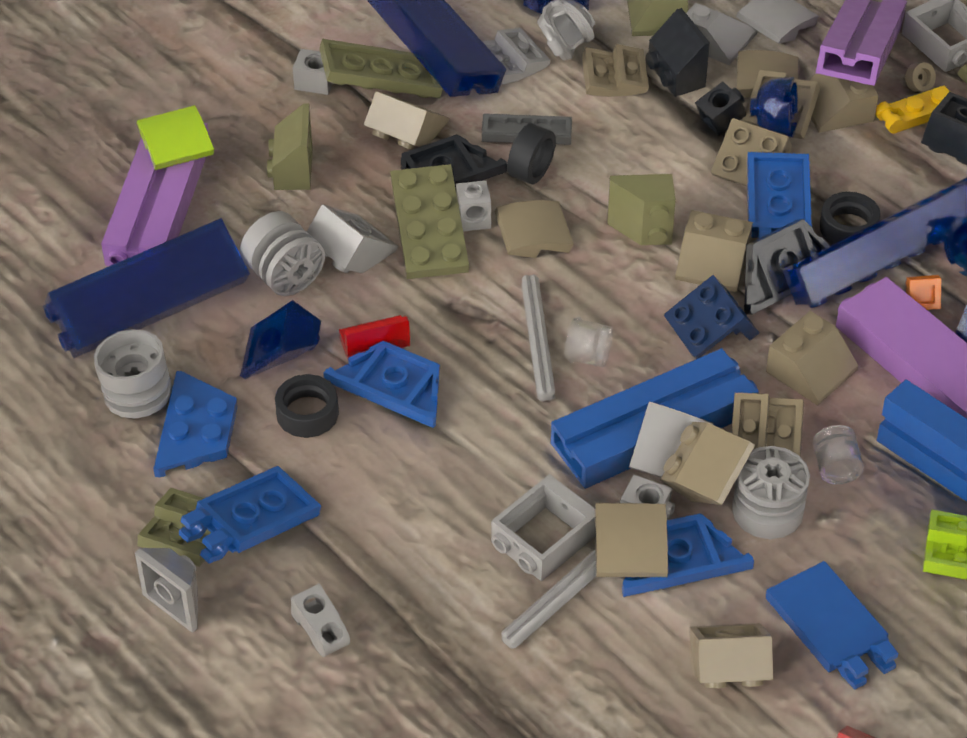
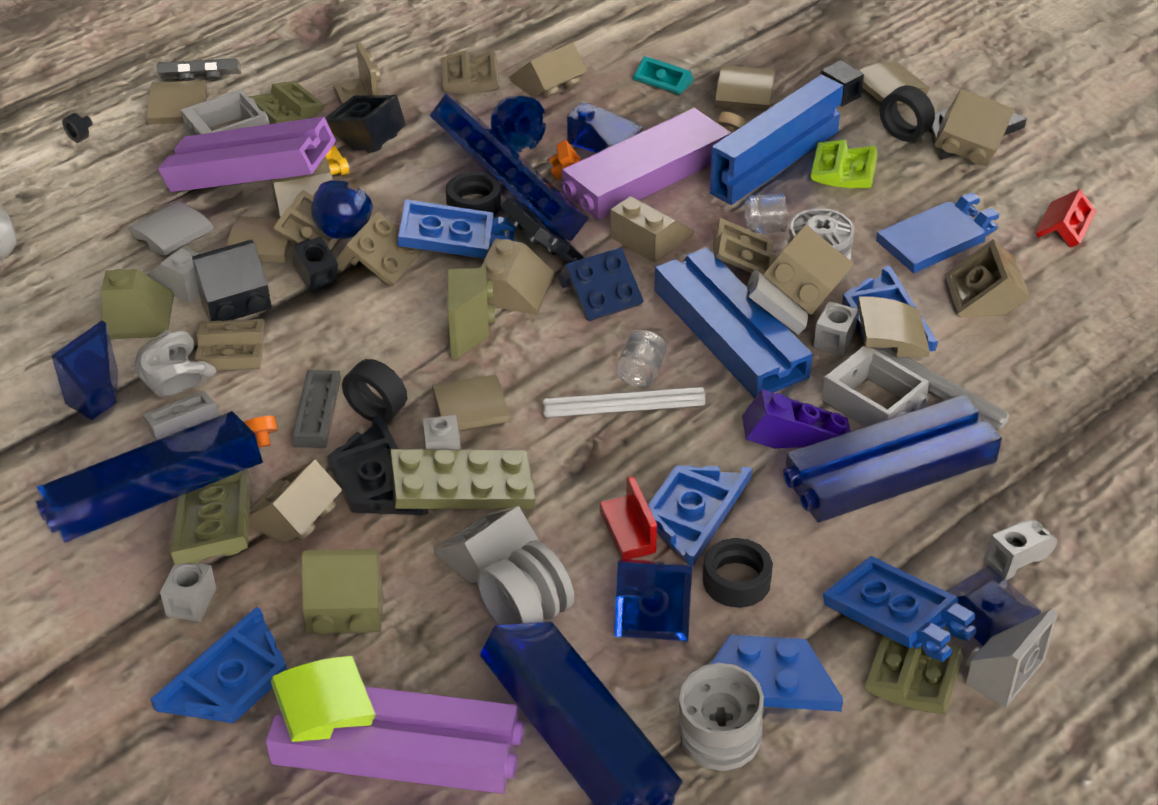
camera: 90 degrees left, 5 degrees down
none -> blue wing [150,607,287,723]
none -> orange tile [242,416,278,448]
none -> dark purple slope [742,389,853,449]
none -> clear blue brick [783,395,1002,523]
none -> clear blue slope [946,565,1041,646]

